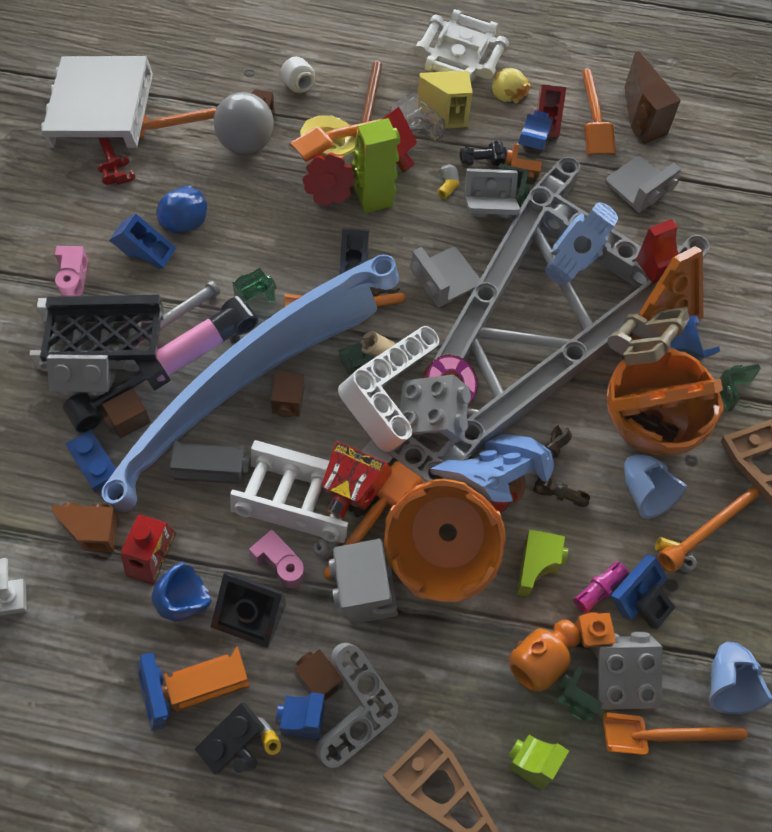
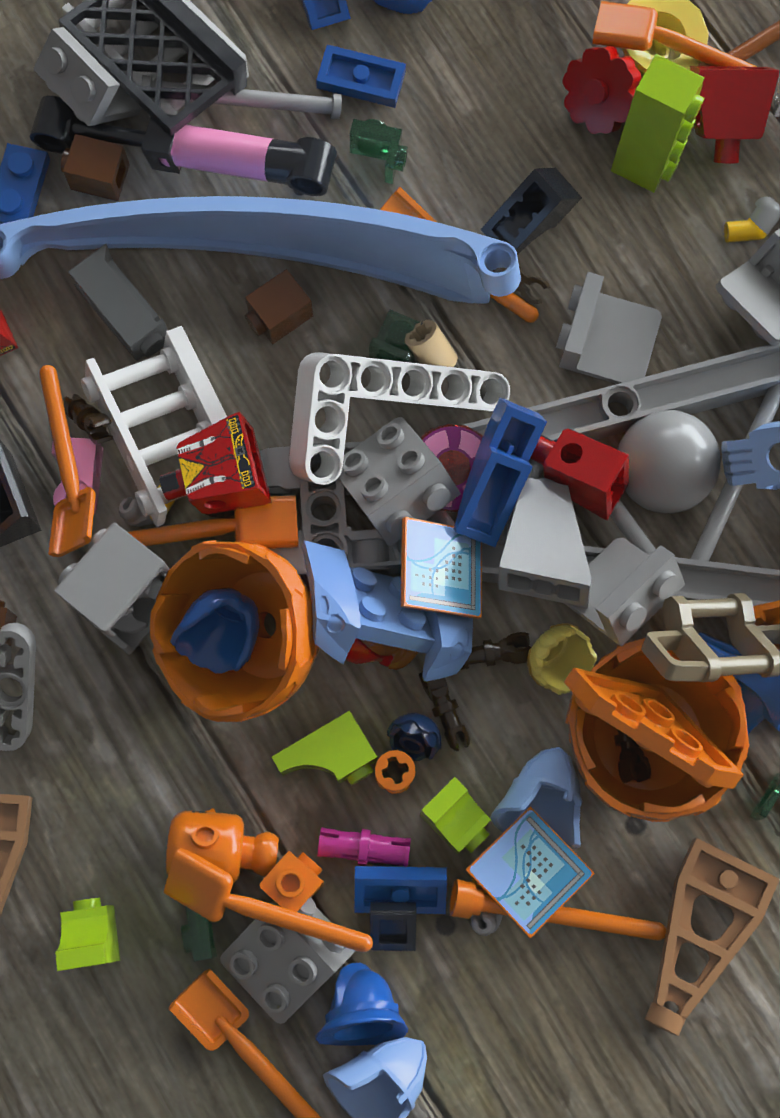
camera: 50 degrees right, 15 degrees up
none -> orange piece [39,365,96,557]
none -> dark brown piece [63,394,114,445]
none -> orange piece [164,848,373,953]
none -> blue hair [170,587,260,674]
none -> blue piece [315,963,408,1046]
none -> blue plate [316,45,406,108]
none -> orange bush [375,750,416,794]
none -> dark blue plate [387,713,442,761]
none -> piece [401,517,482,619]
none -> lime arch [419,777,491,854]
none -> blue slope [453,397,547,547]
none -> piece [465,806,595,939]
none -> light grey slope [499,478,592,608]
none -> light yellow hair [527,623,597,695]
none -> red torso [530,429,629,520]
none -> light grey bracket [564,538,685,647]
none -> light grey piece [617,410,721,514]

